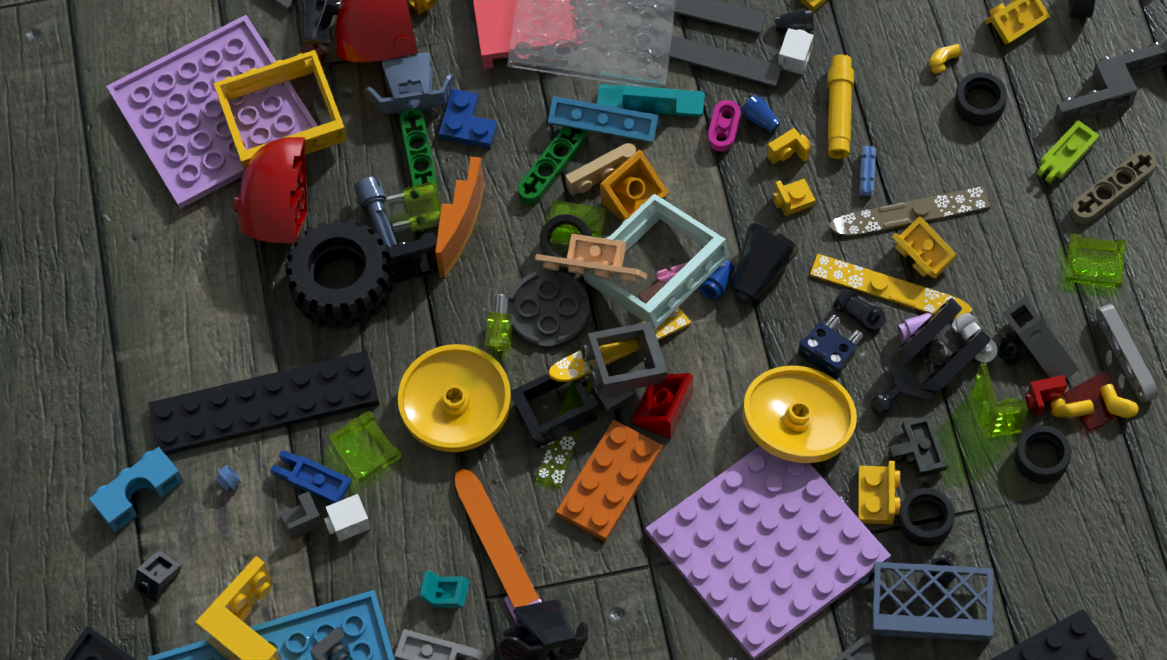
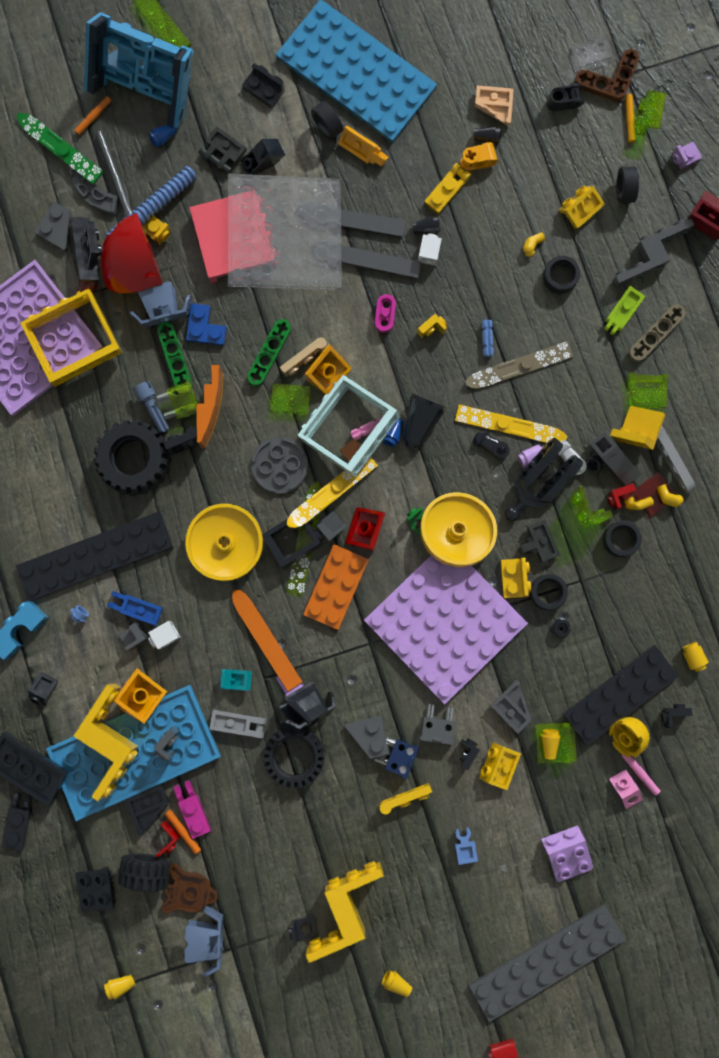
camera: 10 degrees left, 20 degrees up
red brick [234,137,308,244] -> none
clear neon green plate [328,411,402,483] -> none
clear neon green piece [485,294,513,351] -> none
light nougat bracket [535,234,647,283] -> none
black tyre [539,214,592,258] -> none
dark azure fence [548,96,661,143] -> none
dark grey window [581,321,668,396] -> none
teal bracket [597,84,705,117] -> none
blue cone [741,95,781,134] -> none
yellow bracket [772,178,816,216] -> none
dark blue piece [798,315,863,379] -> none
yellow piece [827,55,854,159] -> none
sand blue fence [872,562,993,642] -> none
yellow bracket [892,216,958,279] -> none
none -> light orange slope [113,668,167,724]
none -> green bracket [406,507,424,537]
none -> yellow bracket [610,406,665,450]
none -> yellow brick [682,642,709,672]

